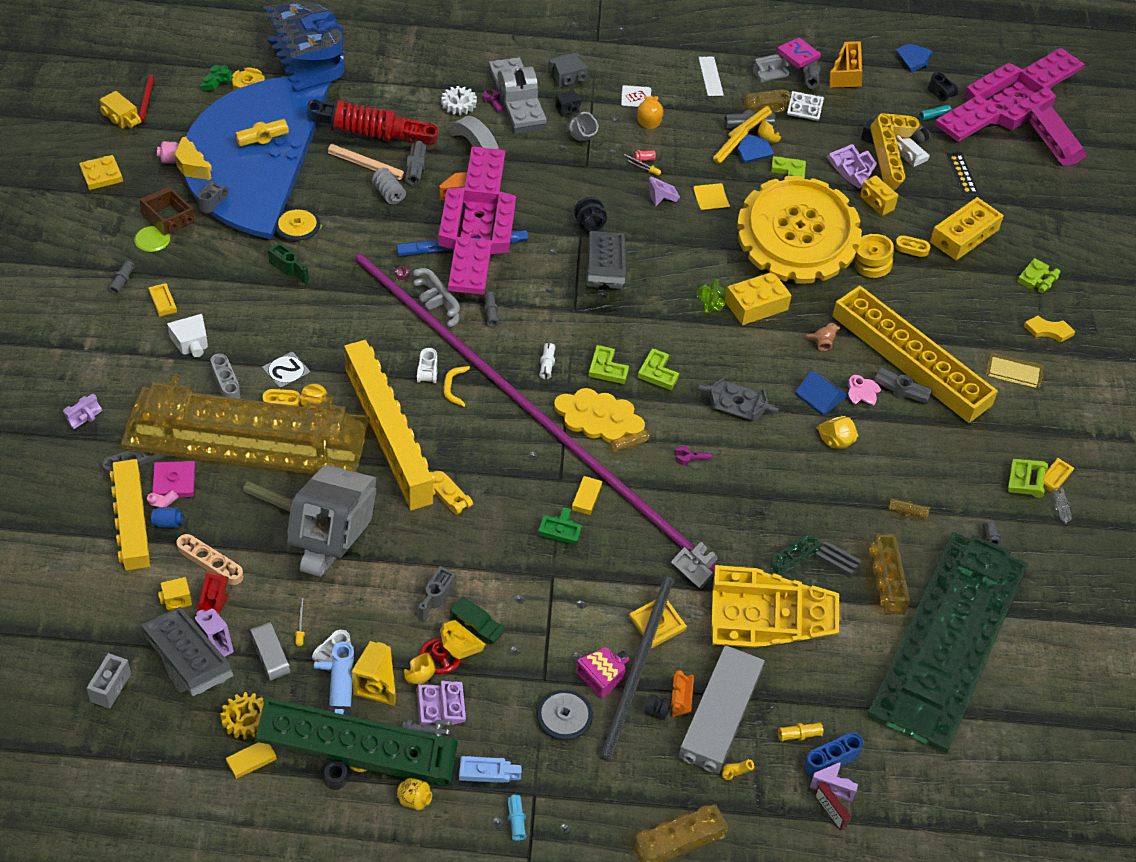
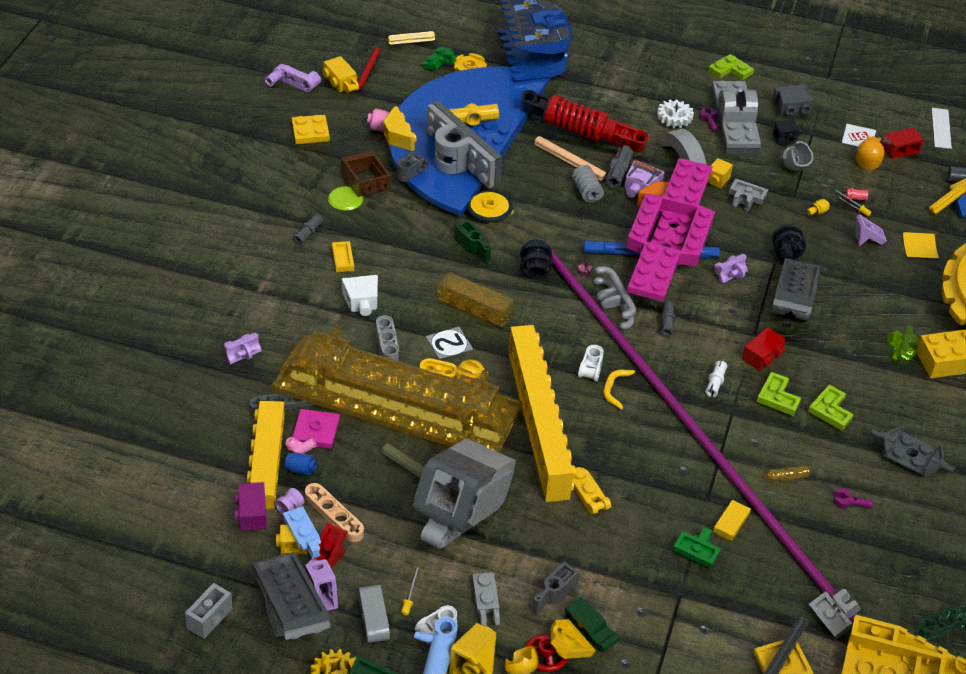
camera: 15 degrees right, 5 degrees down
yellow plate [554,388,645,443] -> none
none -> magenta brick [235,482,267,531]
none -> lavender beam [265,64,321,92]
none -> lavender wheel [275,488,304,515]
none -> light blue hinge [283,506,321,559]
none -> yellow axle [388,31,435,45]
none -> light grey piece [426,100,502,188]
none -> clear yellow brick [437,272,514,326]
none -> light grey hinge [472,572,500,626]
none -> black piece [520,239,552,279]
none -> lavender torso [625,160,664,198]
none -> lime plate [708,54,754,80]
none -> yellow brick [708,158,733,189]
none -> lavender hips [714,254,748,283]
none -> light grey plate [729,179,768,212]
none -> red brick [742,327,786,371]
none -> yellow cylinder [806,199,830,216]
none -> red brick [882,127,924,159]

